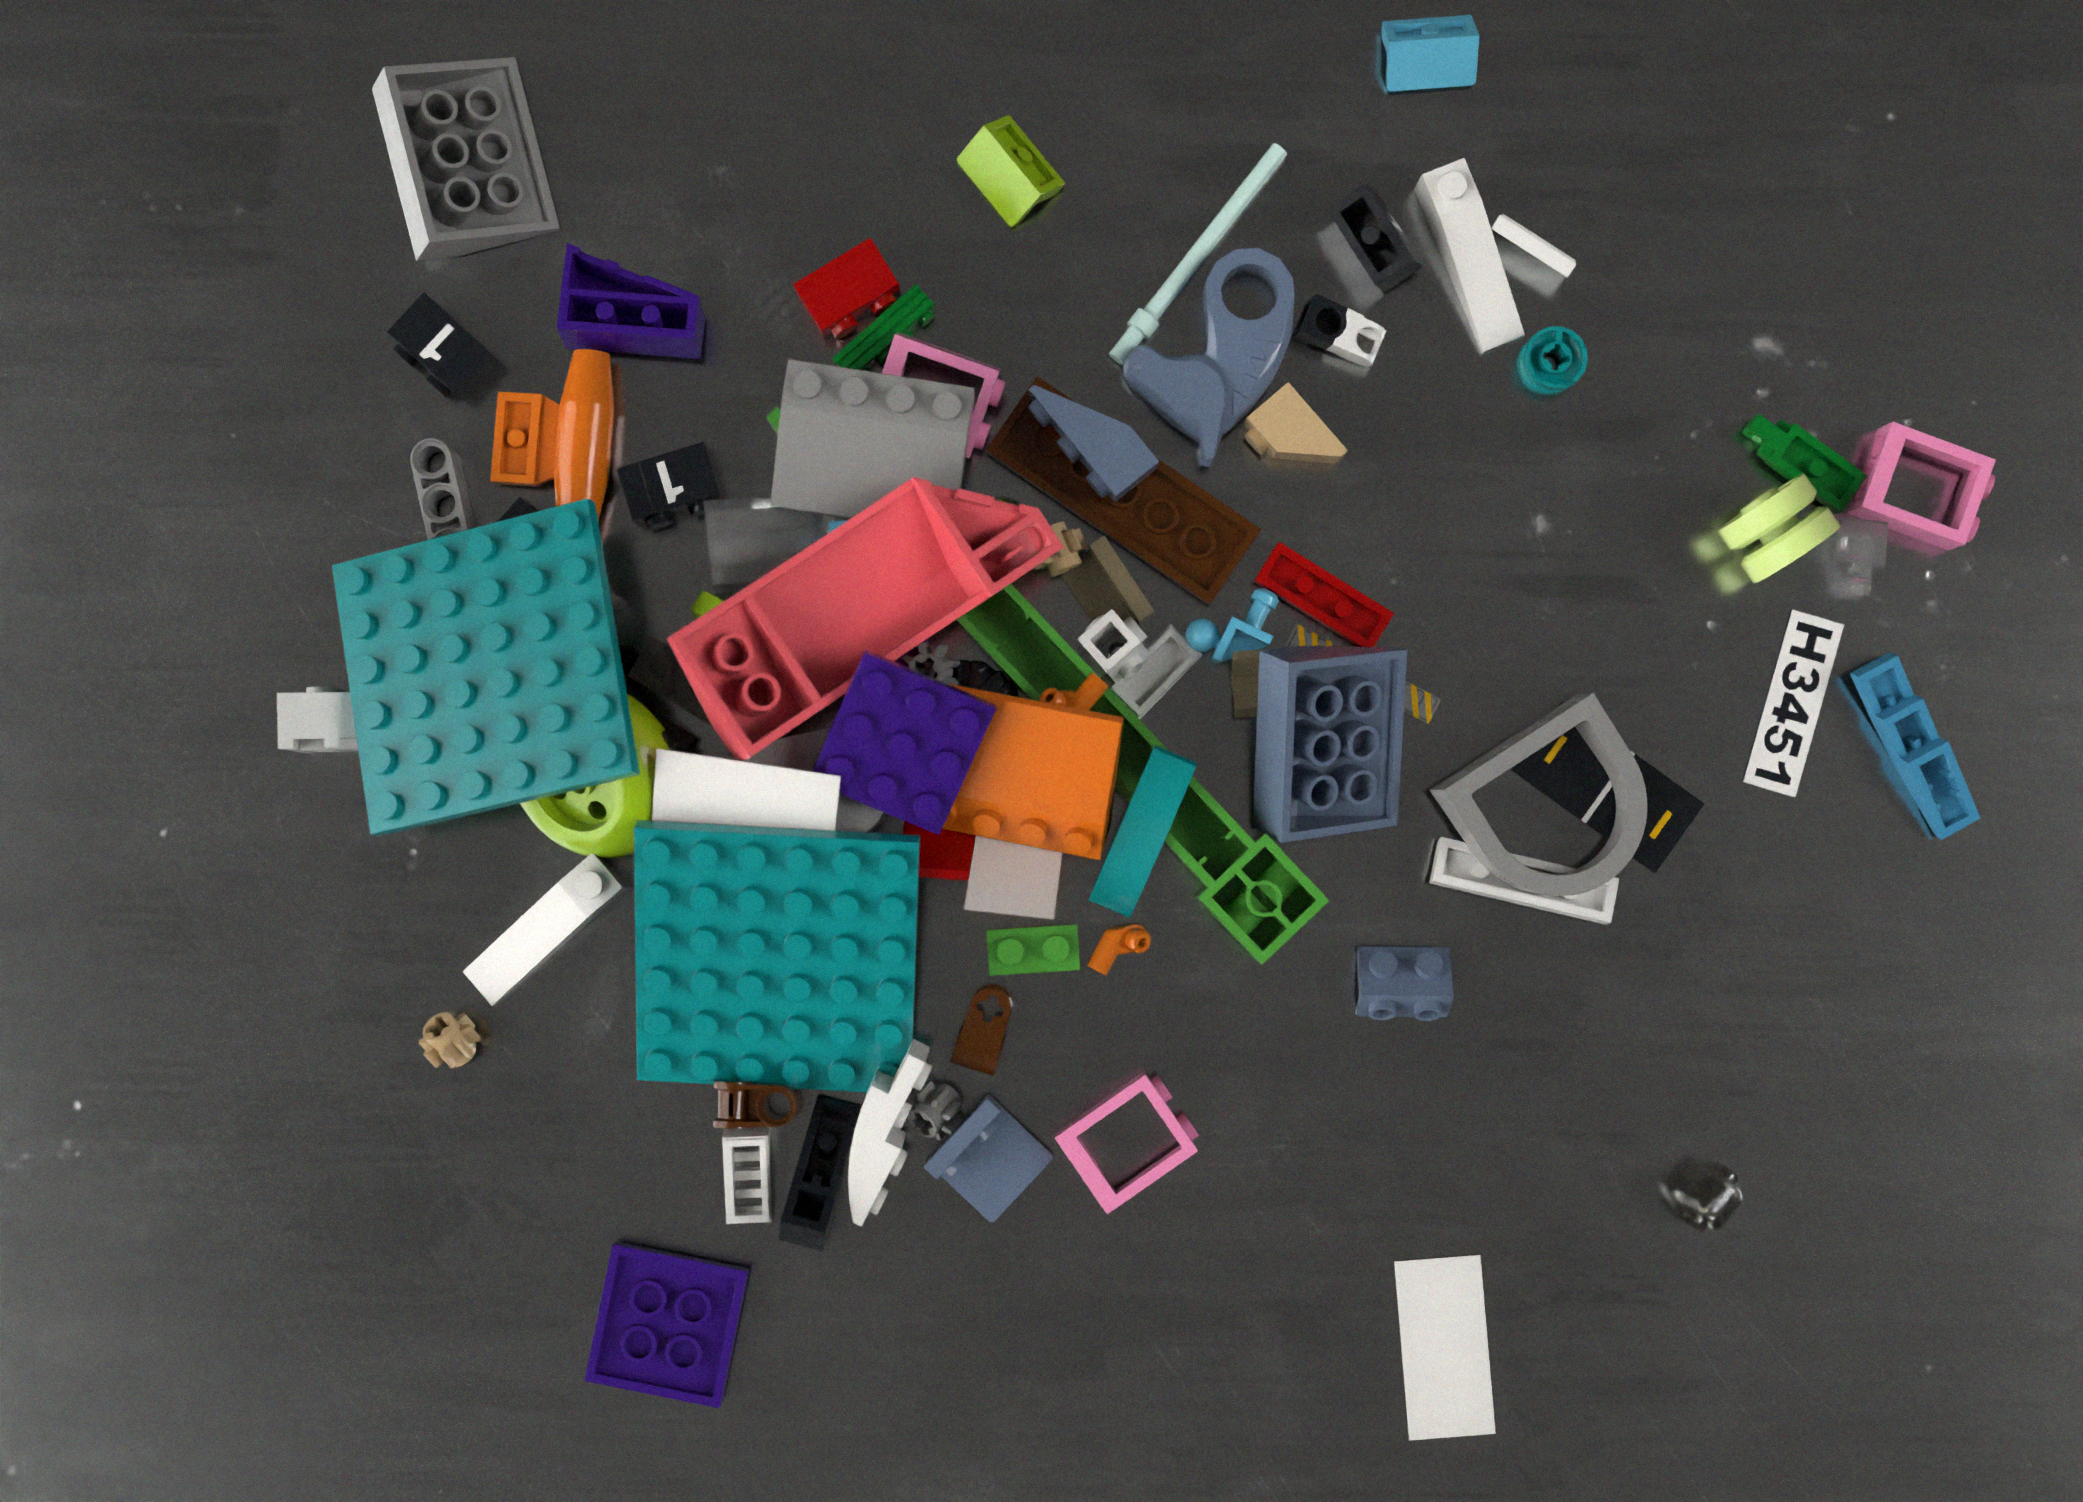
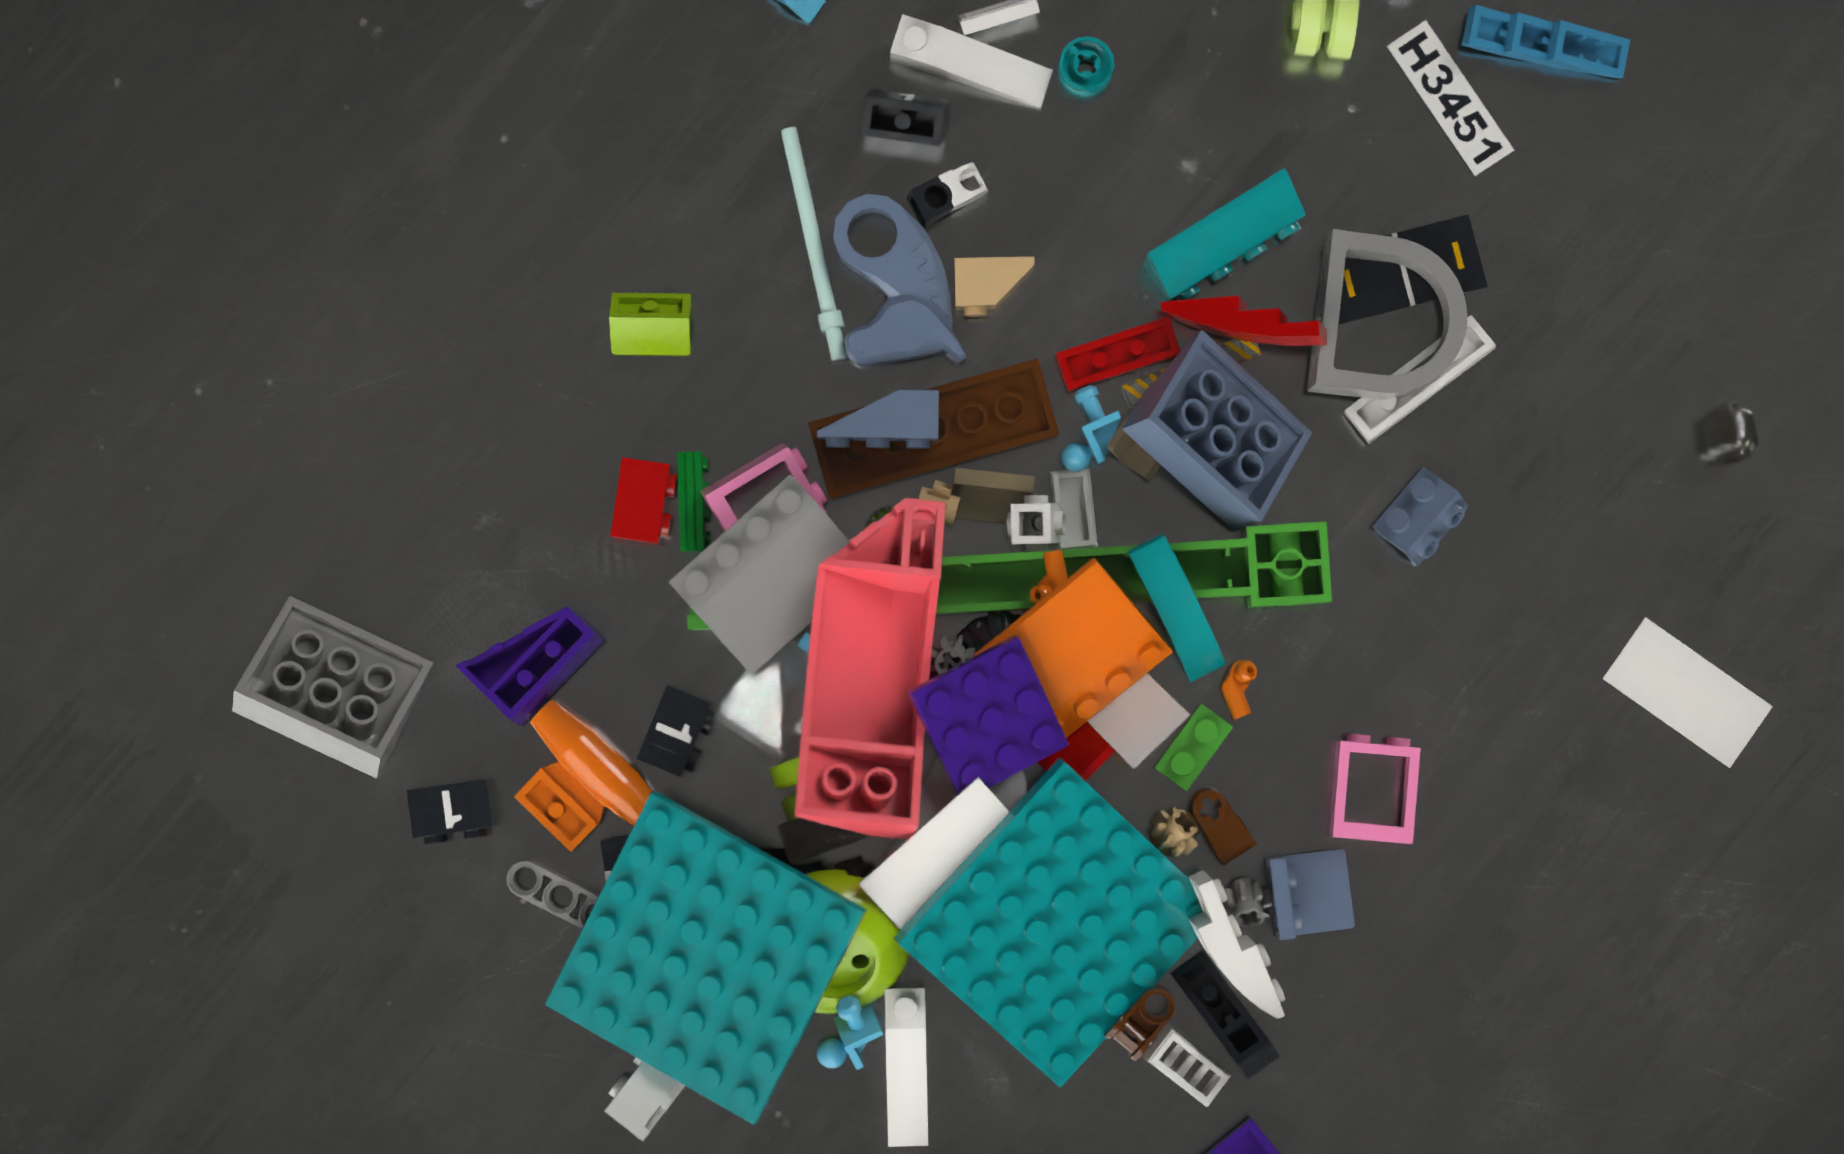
camera: 50 degrees left, 0 degrees up
none -> medium azure piece [817,996,884,1070]
none -> teal slope [1143,168,1306,301]
none -> tan gear [1149,807,1200,859]
none -> red slope [1161,295,1327,346]

